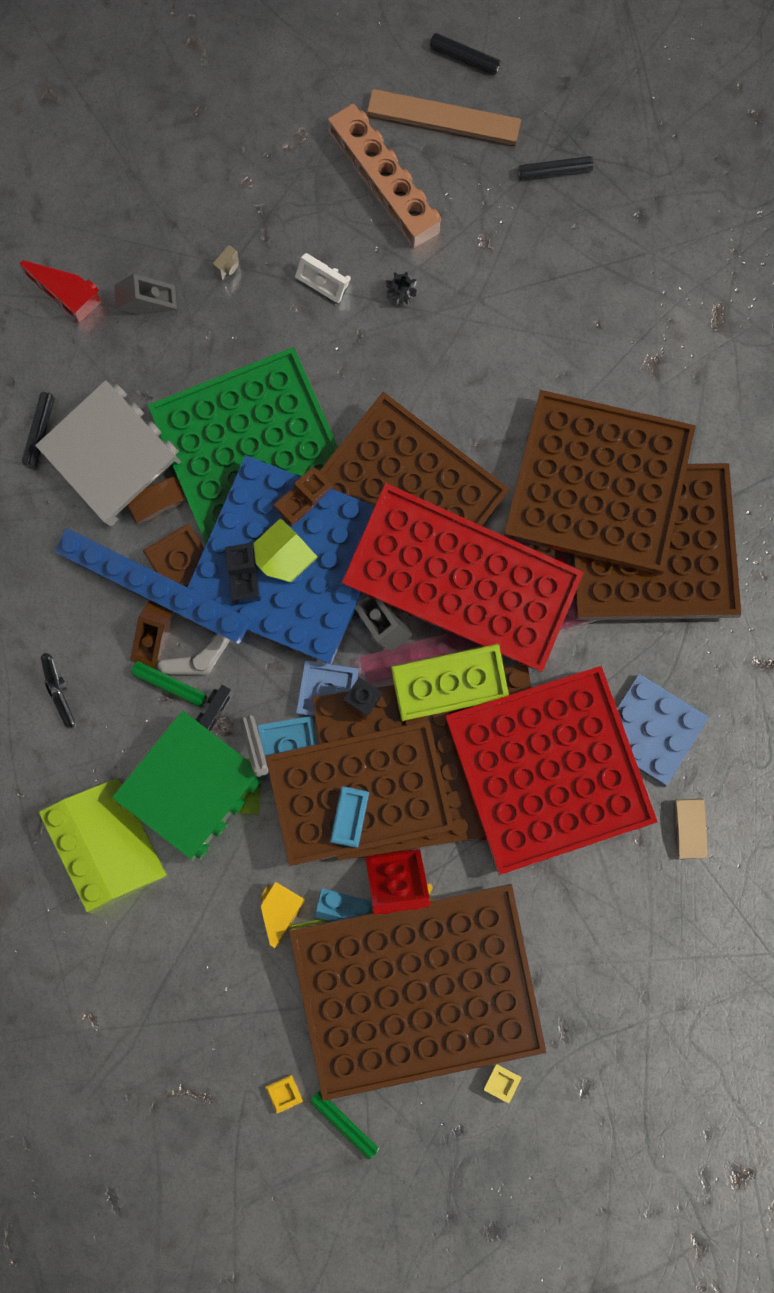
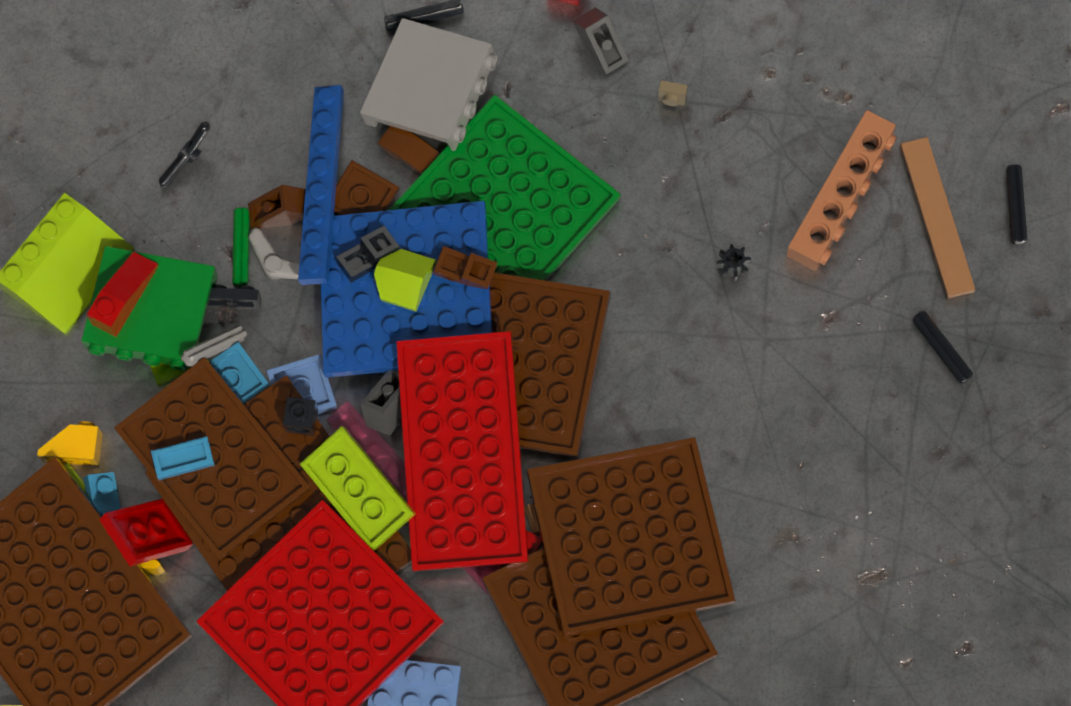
camera: 70 degrees right, 5 degrees down
white plate [295,253,351,303] -> none
none -> red slope [86,252,159,337]

